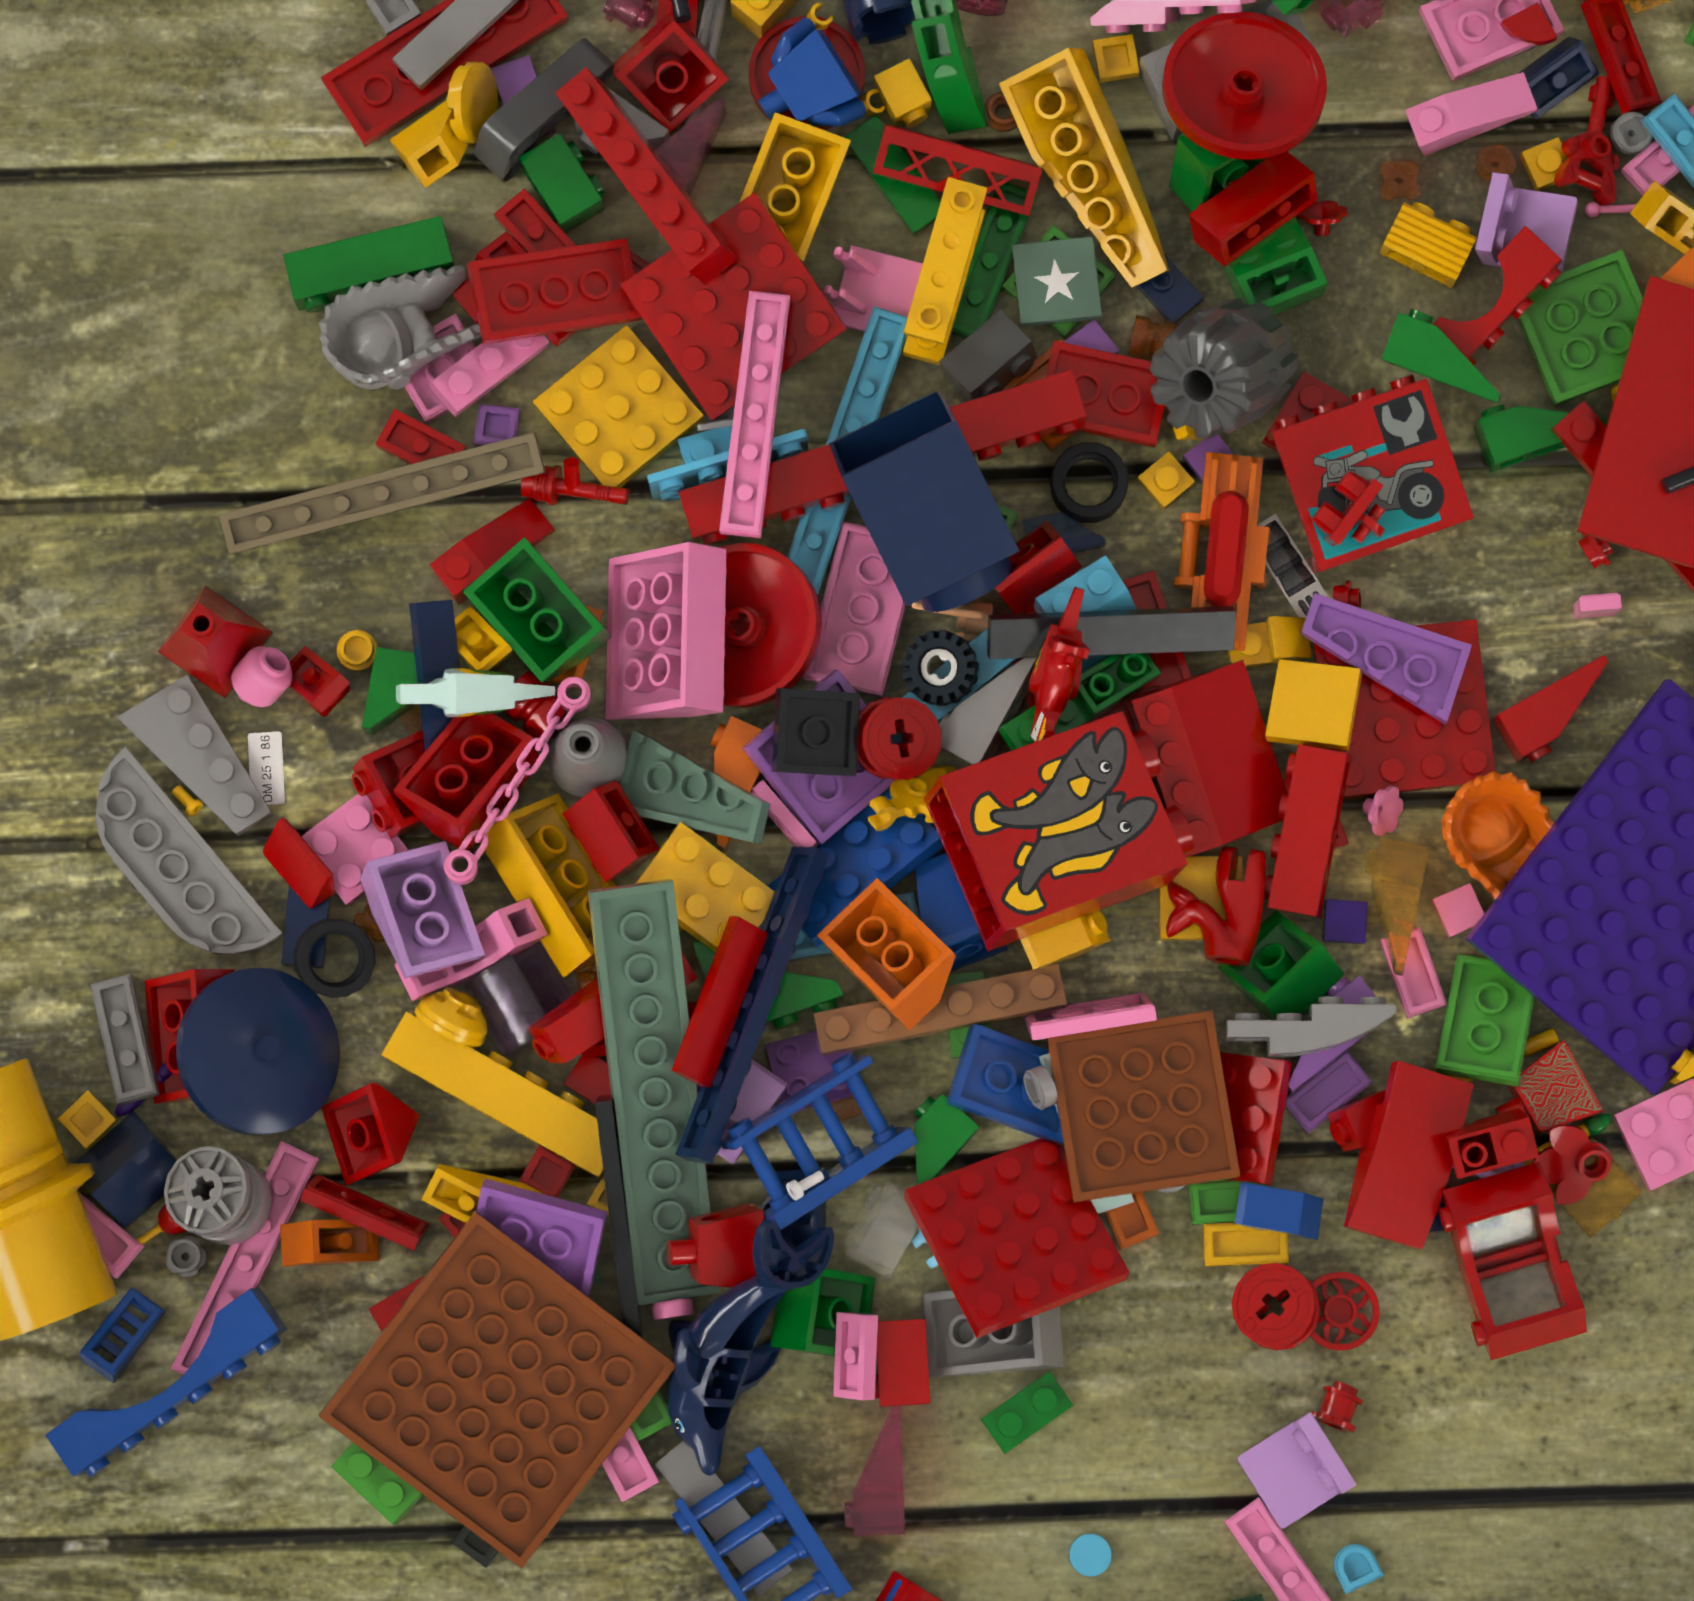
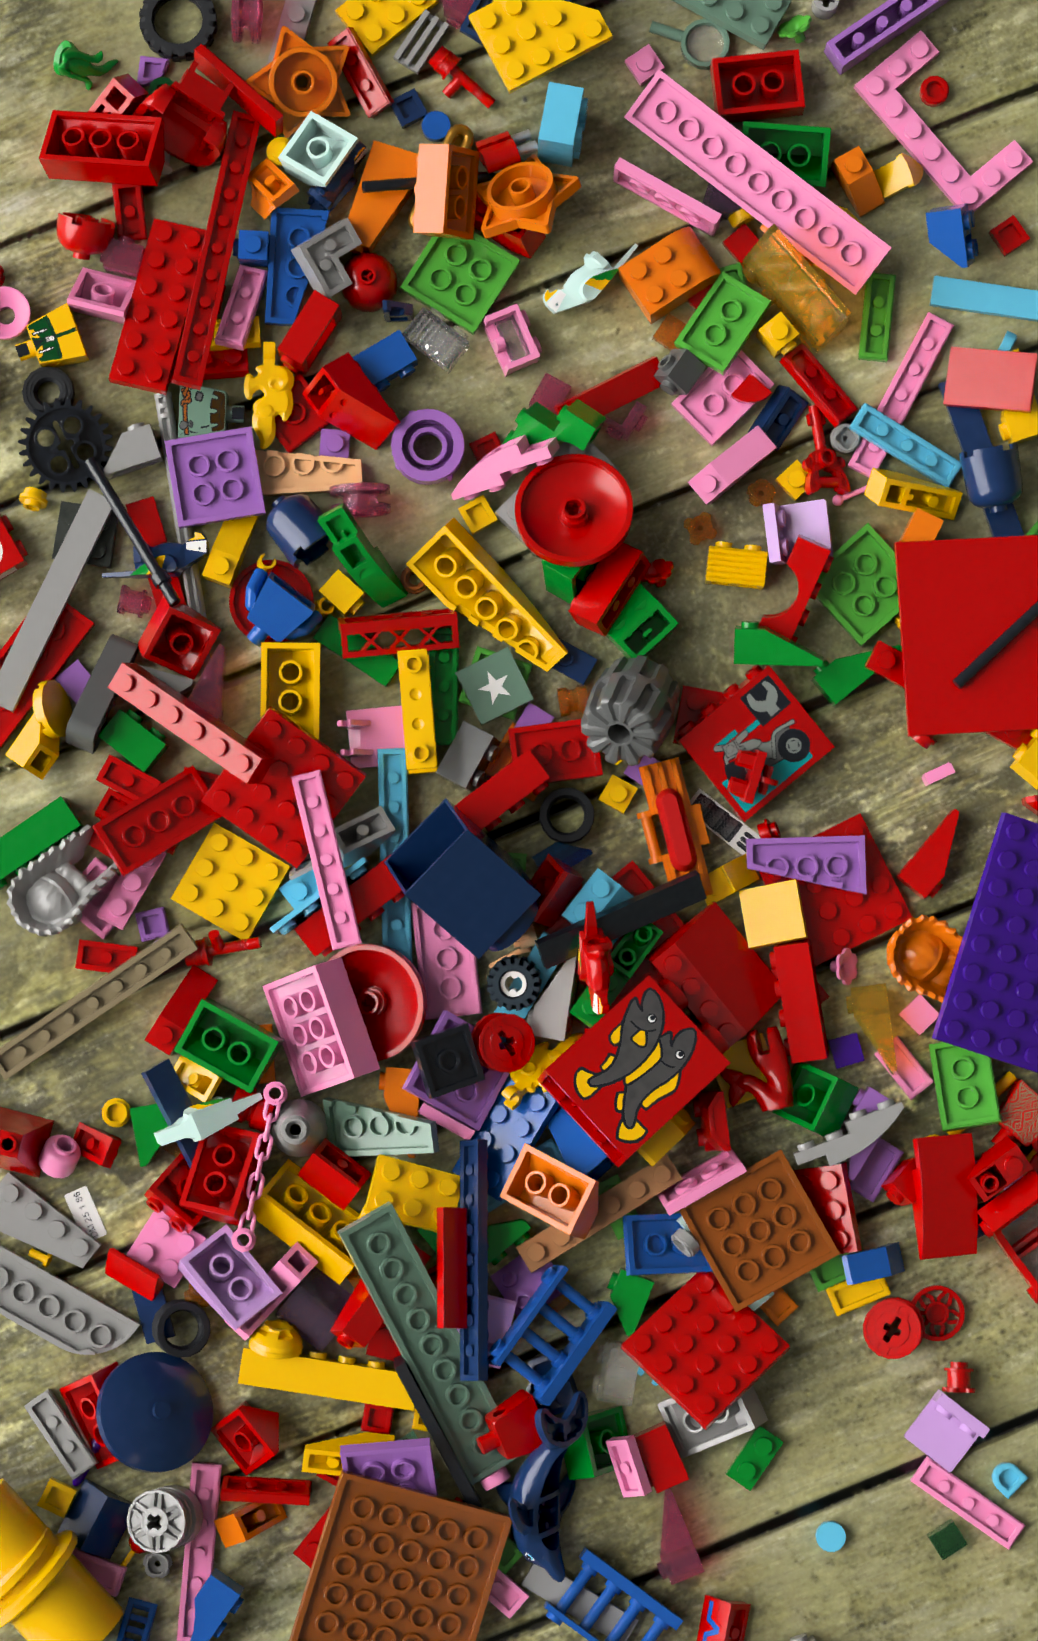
camera: 20 degrees left, 5 degrees up
white piece [786,1171,824,1201] -> none
none -> light grey slope [335,806,396,868]
none -> red slope [693,1090,731,1152]

